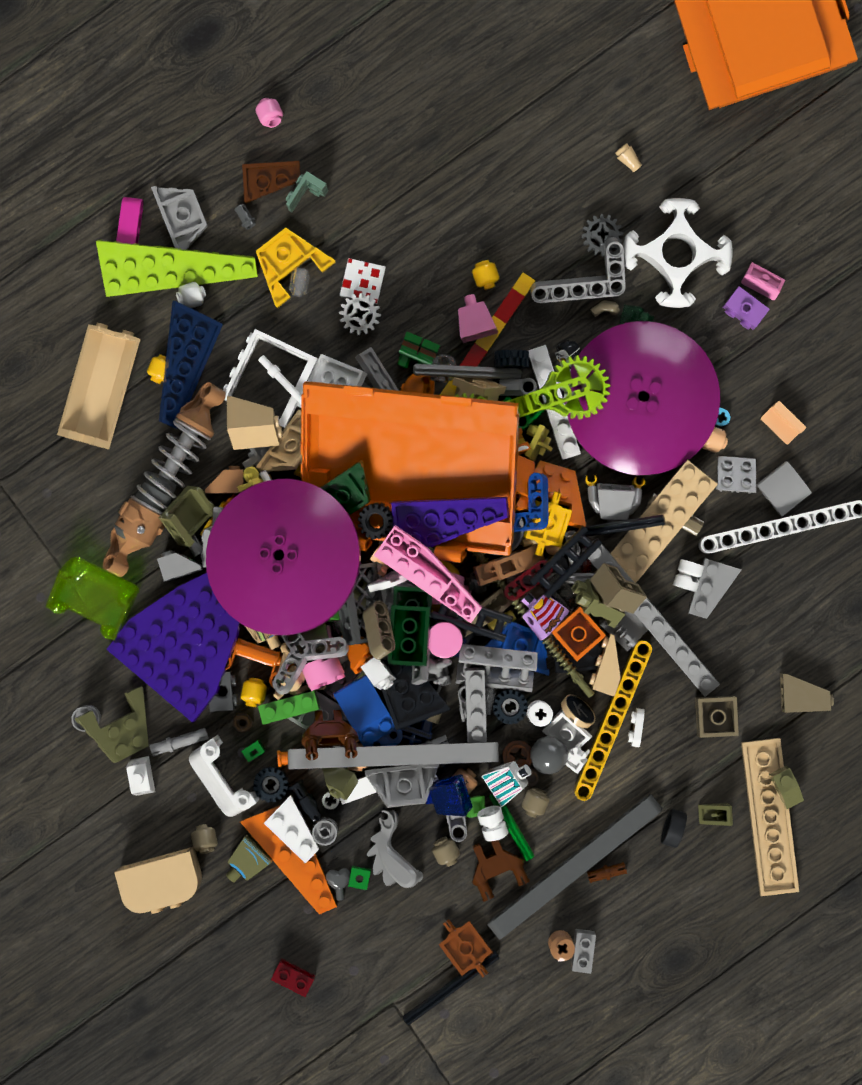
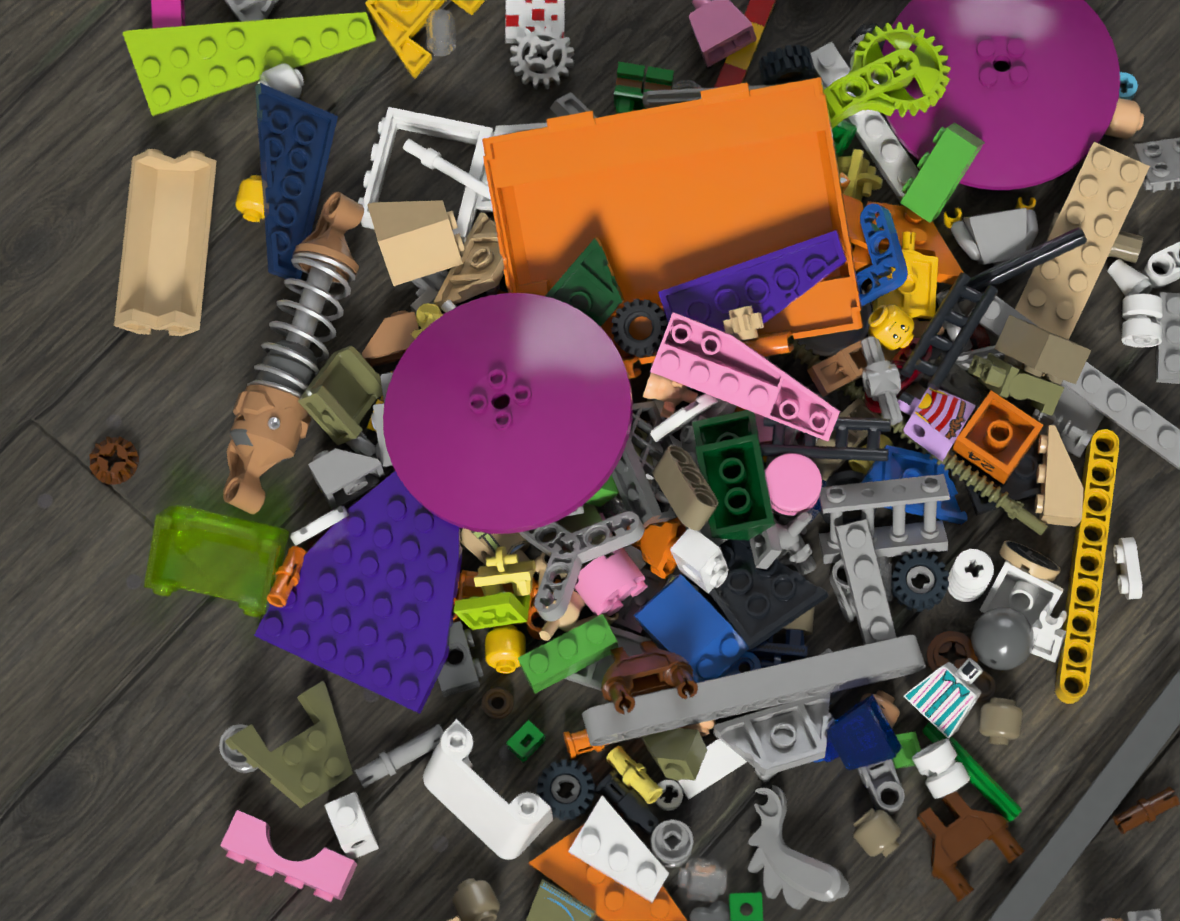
camera: 10 degrees left, 15 degrees down
none -> reddish brown gear [89,436,139,485]
none -> bright pink arch [220,810,357,902]
none -> orange pin [267,546,307,607]
none -> white tile [290,505,349,546]
none -> lime bracket [454,592,531,630]
none -> light yellow hips [474,546,536,596]
none -> light yellow pin [606,746,663,804]
none -> clear head [678,858,727,902]
none -> tan gear [723,306,764,341]
none -> light grey axle [861,336,903,425]
none -> yellow head [868,304,914,350]
none -> bright green brick [900,122,985,223]
none -> white cone [1107,259,1153,297]

